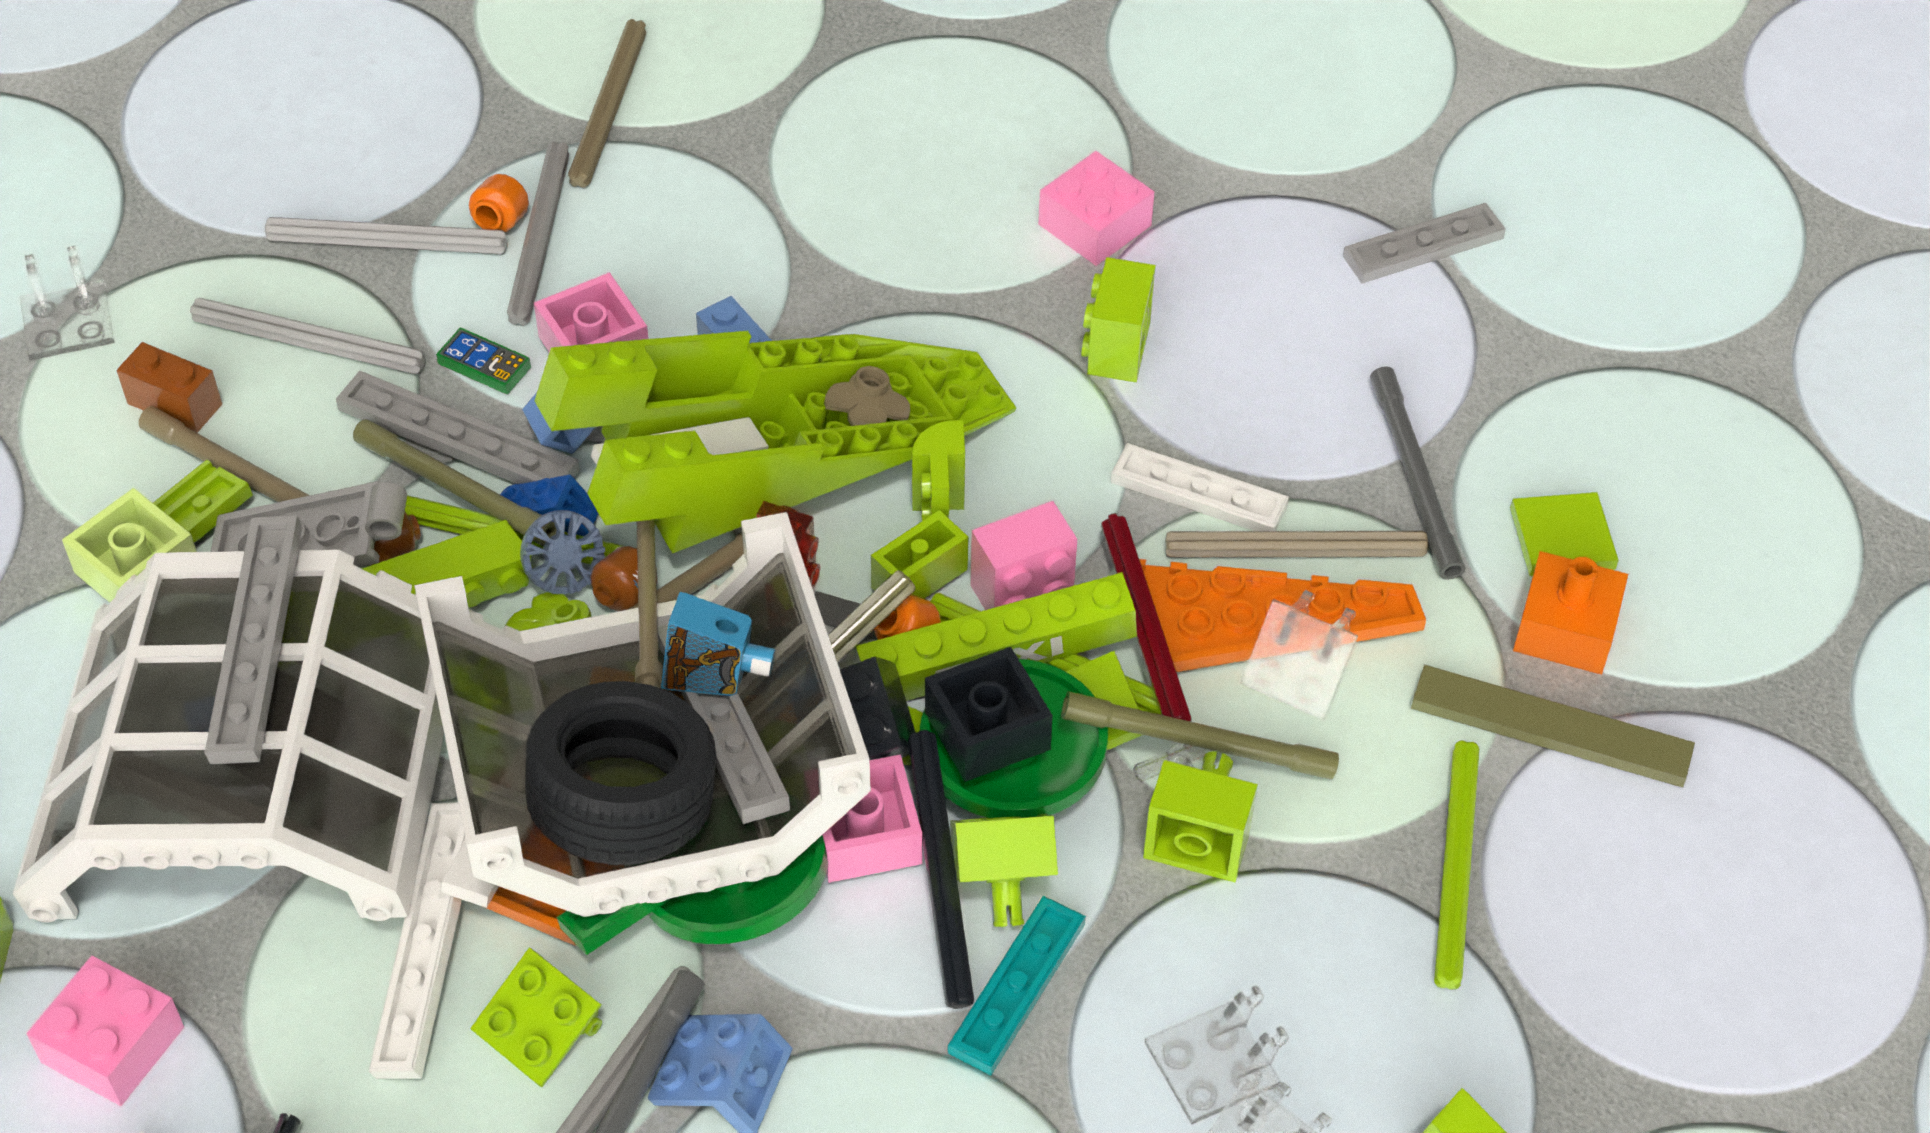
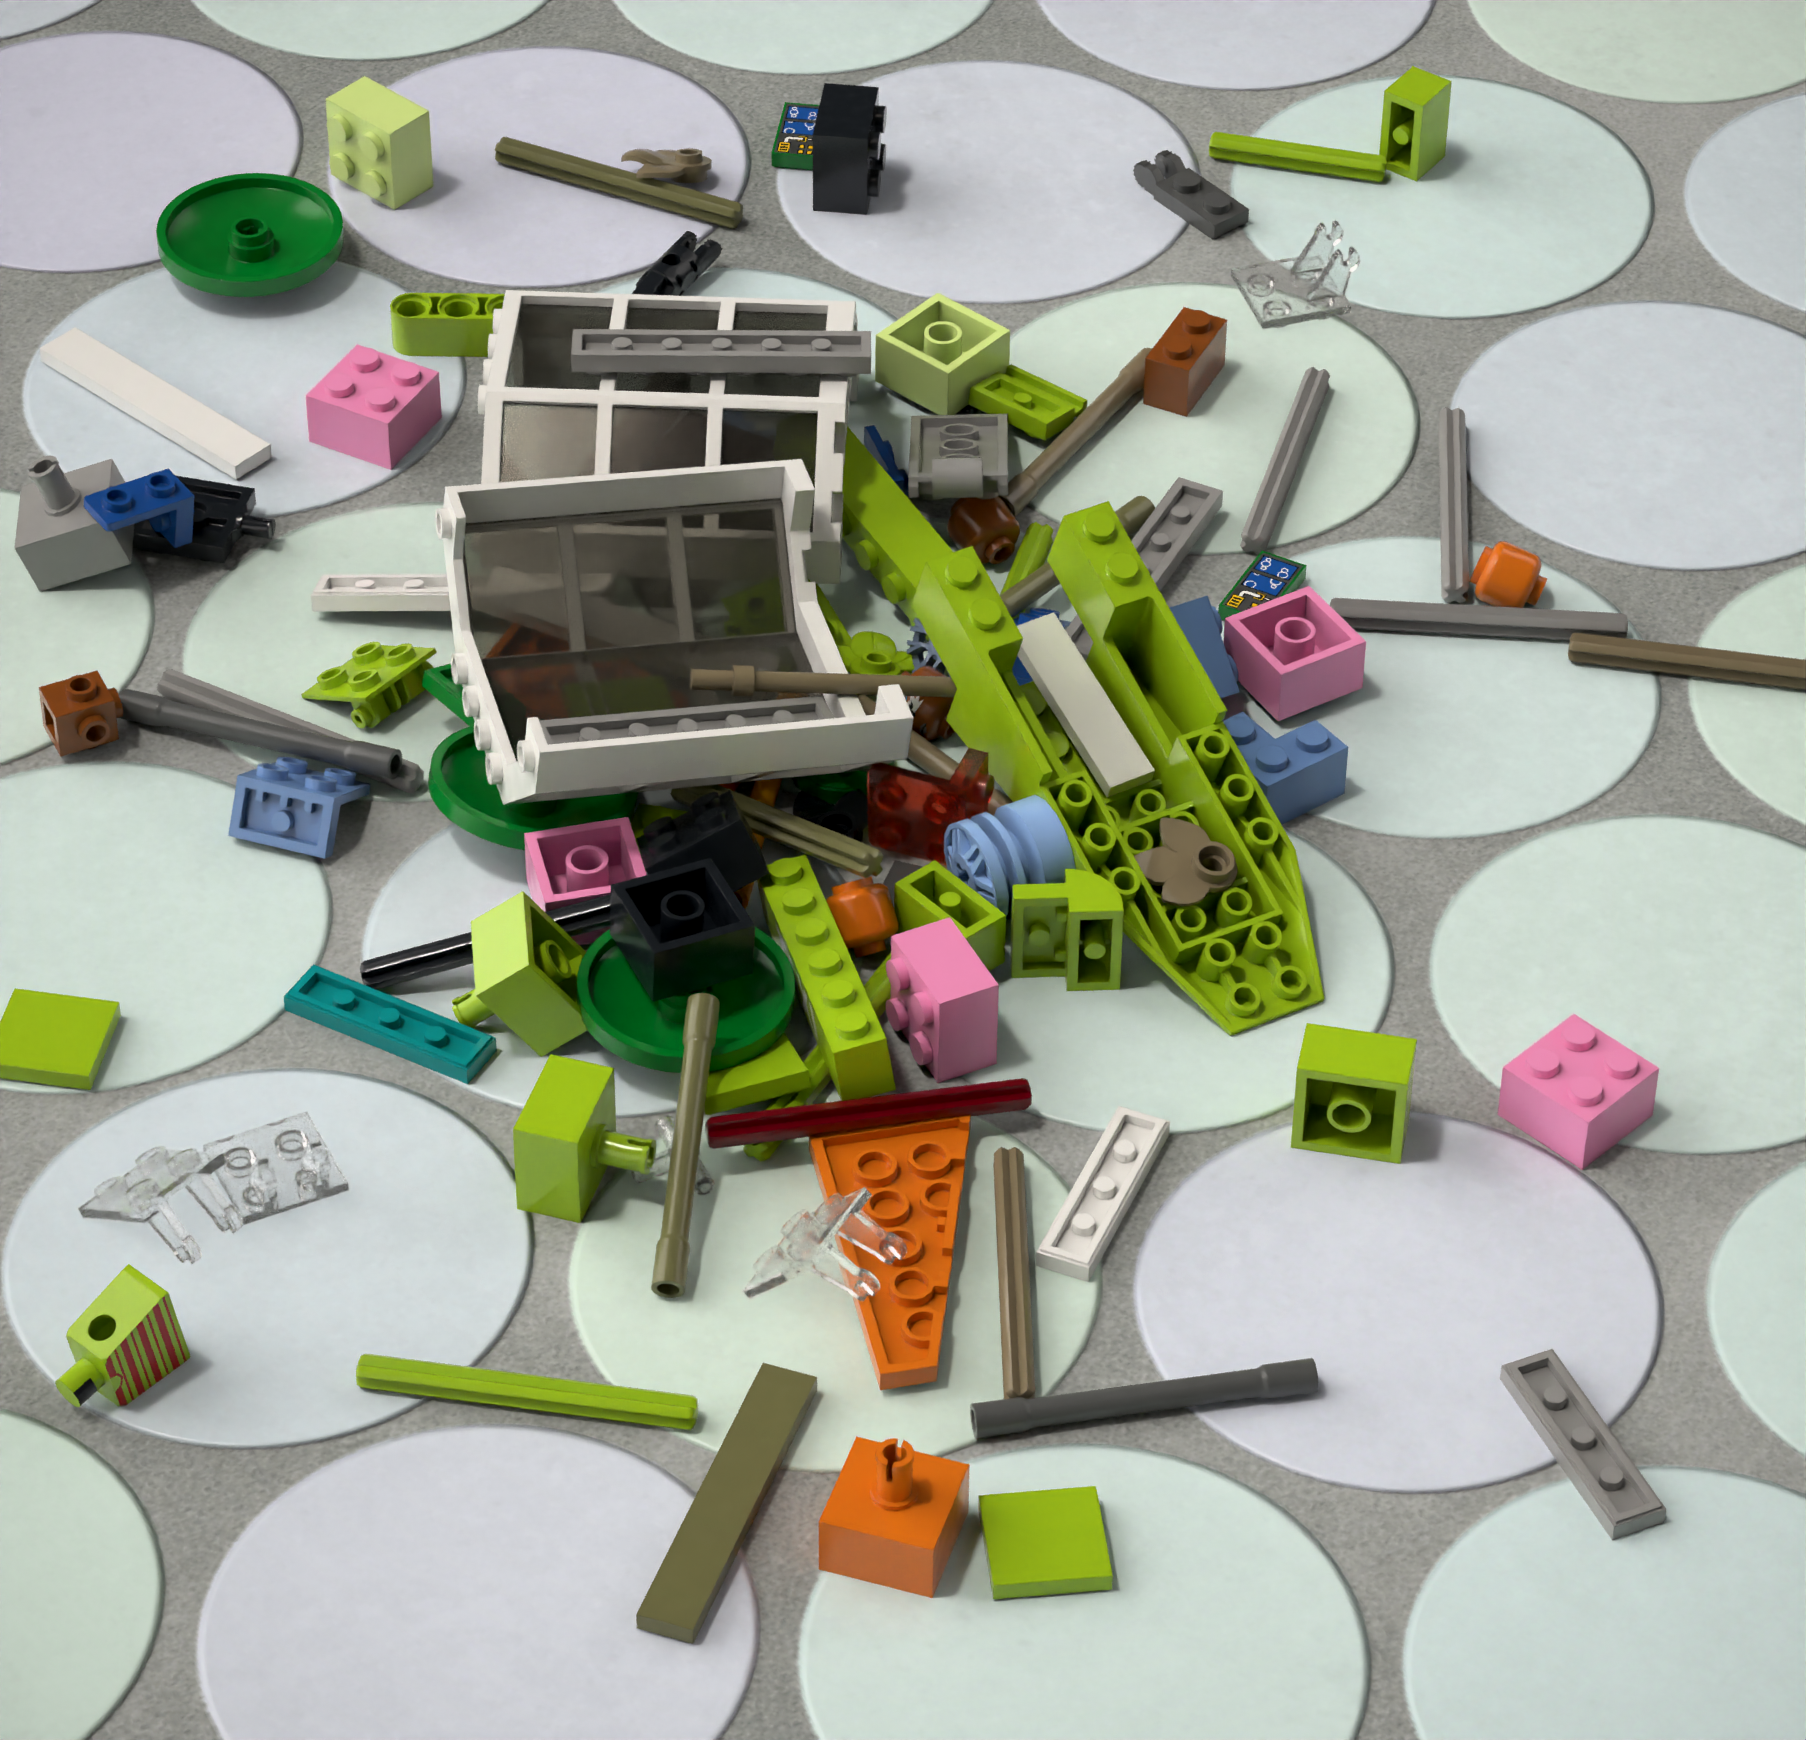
camera: 90 degrees right, 10 degrees down
black tyre [525,681,716,865] -> none
torso [661,592,776,696] -> none
none -> light blue wheel [944,795,1076,920]

